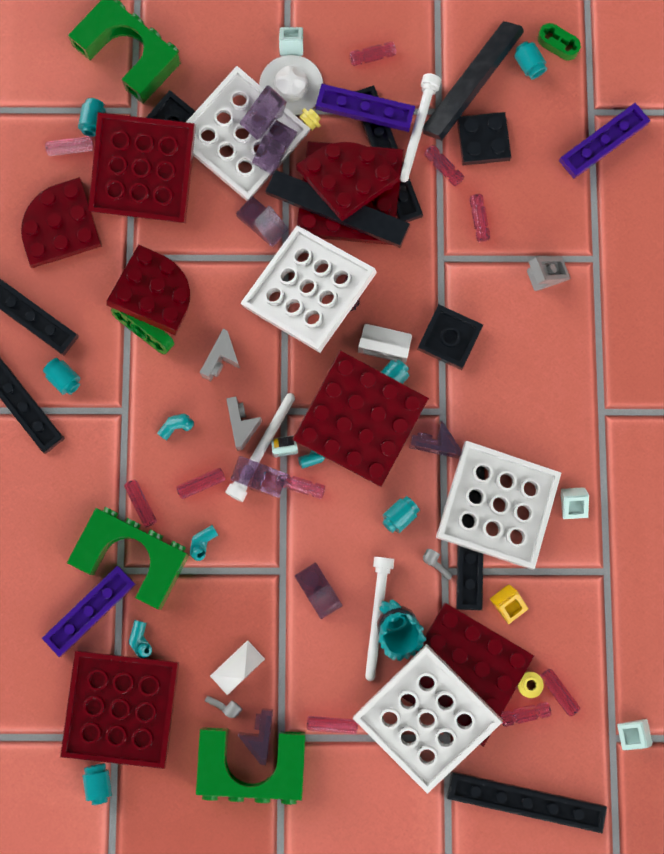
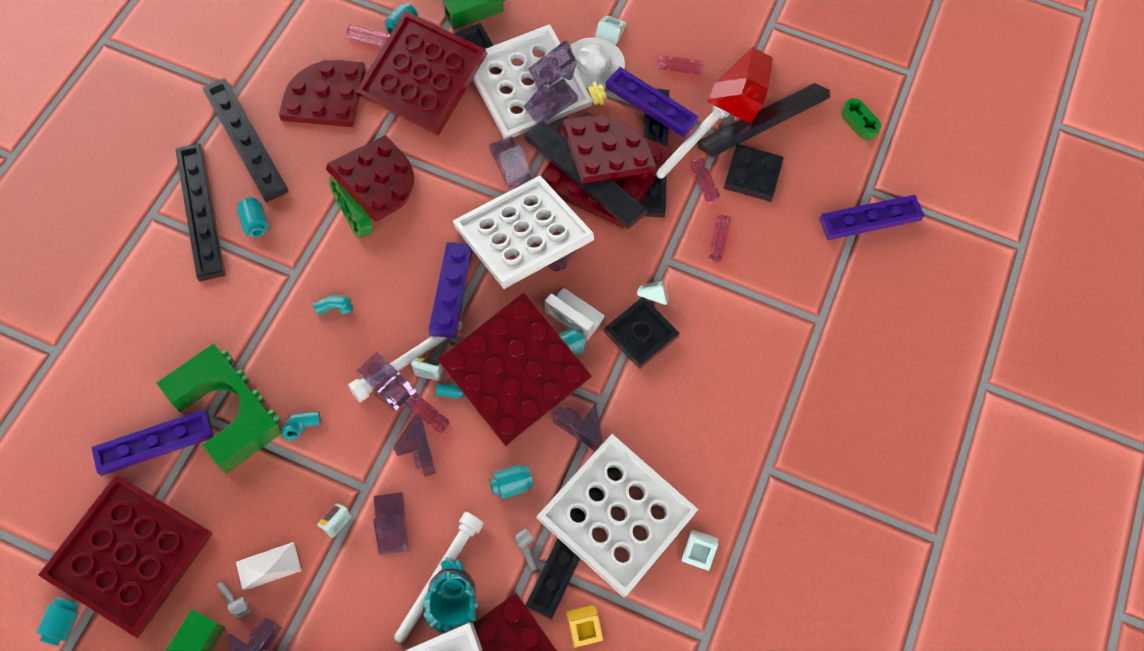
camera: 20 degrees right, 15 degrees down
clear pink axle [124,479,157,527] -> none
teal arm [129,620,152,658] -> none
clear pink axle [176,468,225,499] -> none
light grey slope [200,329,240,381] -> none
light grey slope [226,397,262,451] -> none
teal brick [514,41,547,80] -> none
light grey slope [527,257,571,291] -> none
none -> light aqua slope [317,504,352,538]
none -> clear purple slope [394,413,436,476]
none -> dark purple plate [428,242,473,339]
none -> light aqua slope [637,281,669,305]
none -> red wedge [707,47,773,123]

